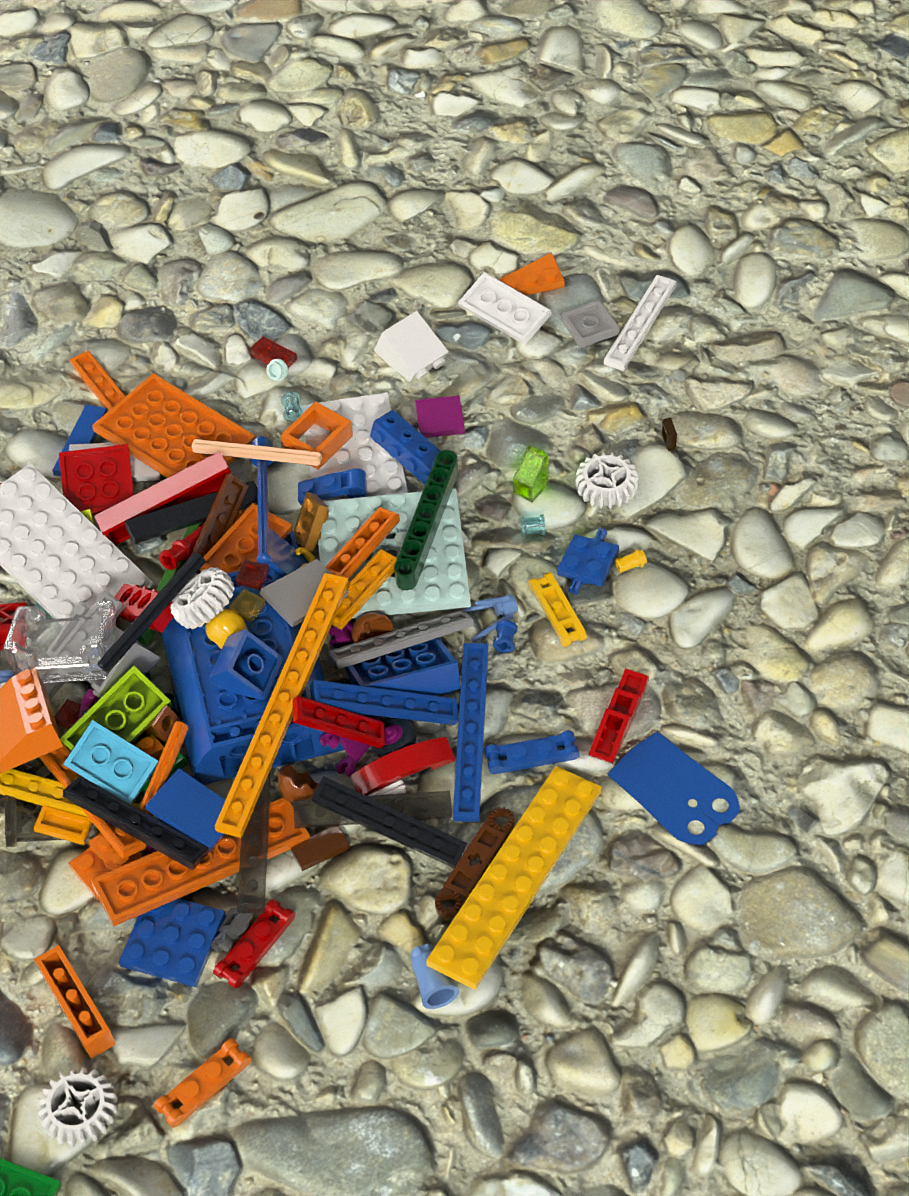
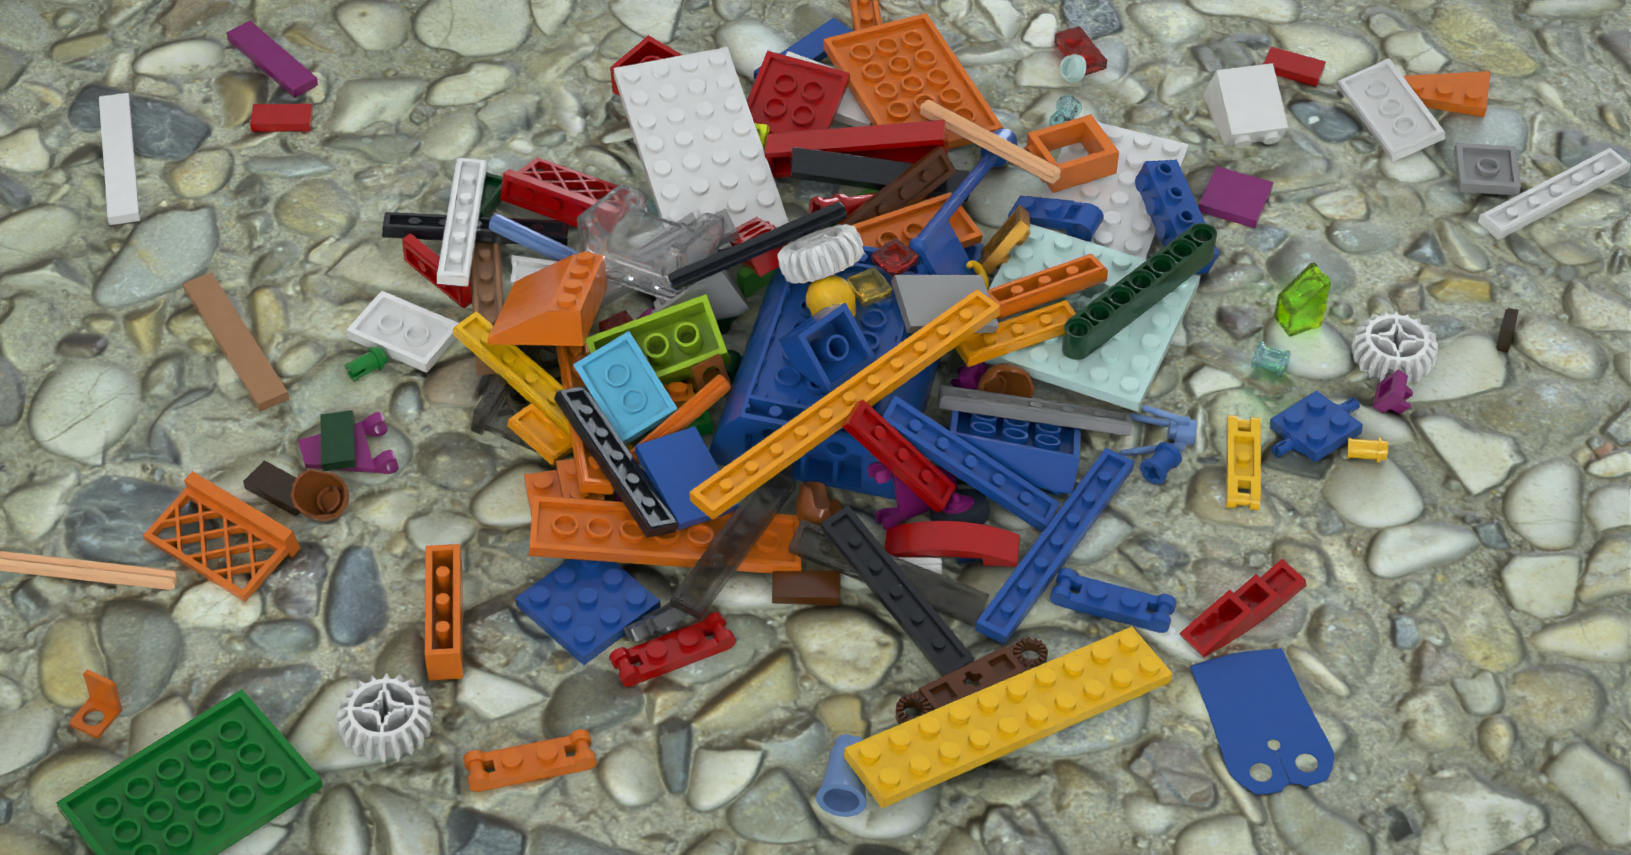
camera: 25 degrees right, 5 degrees down
none -> red tile [1263,47,1326,86]
none -> magenta tile [1373,369,1413,414]

